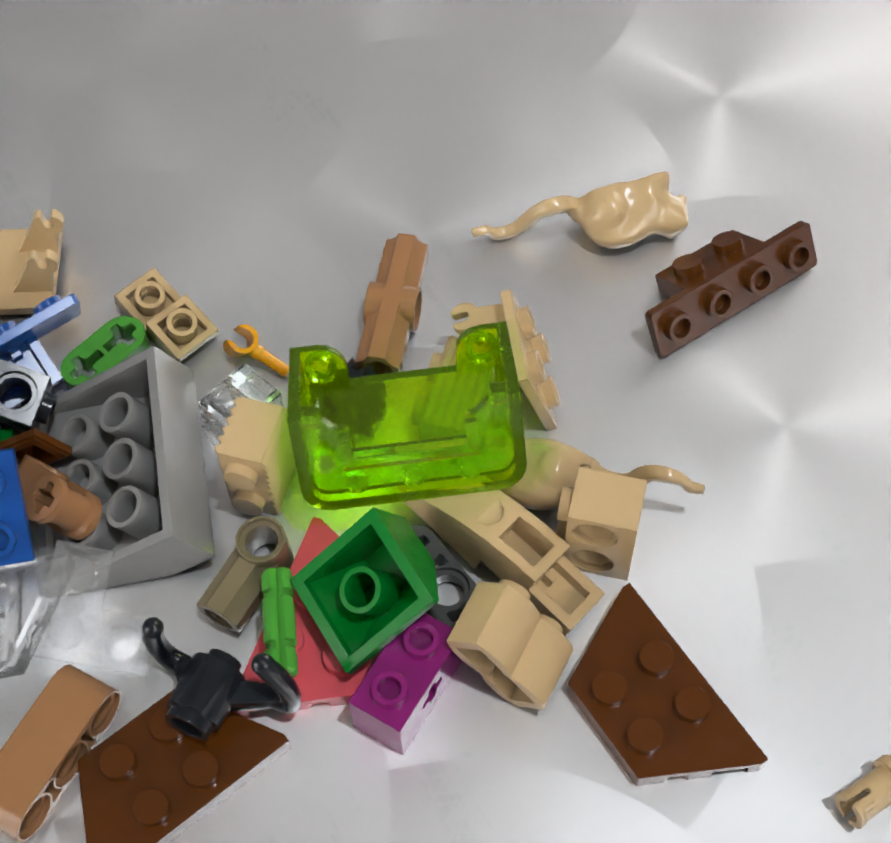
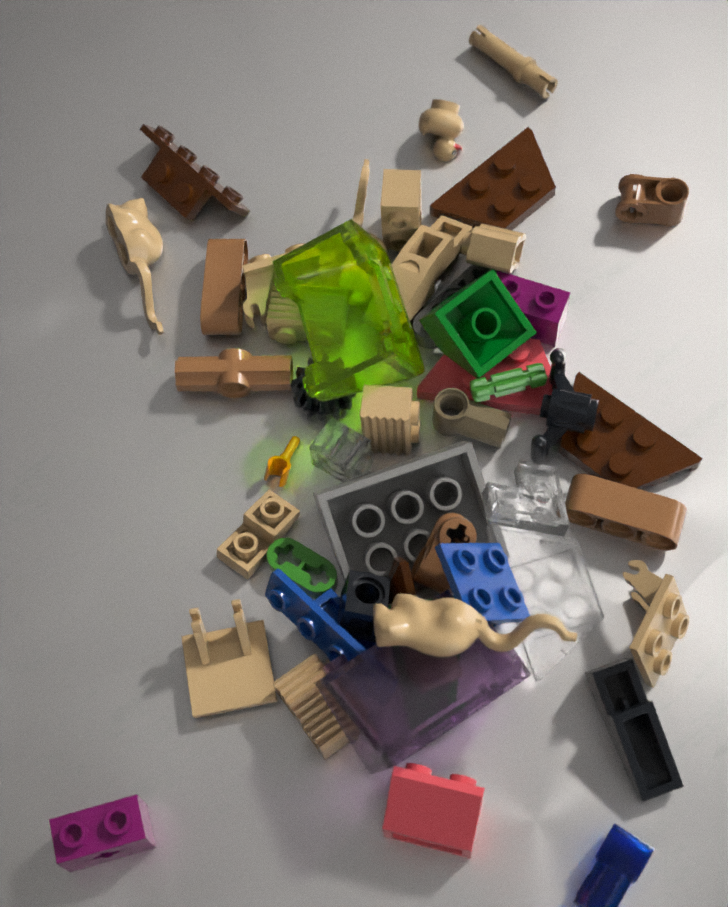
camera: 95 degrees left, 5 degrees up
none -> medium nougat beam [200,239,248,335]
none -> tan animal [418,99,464,161]

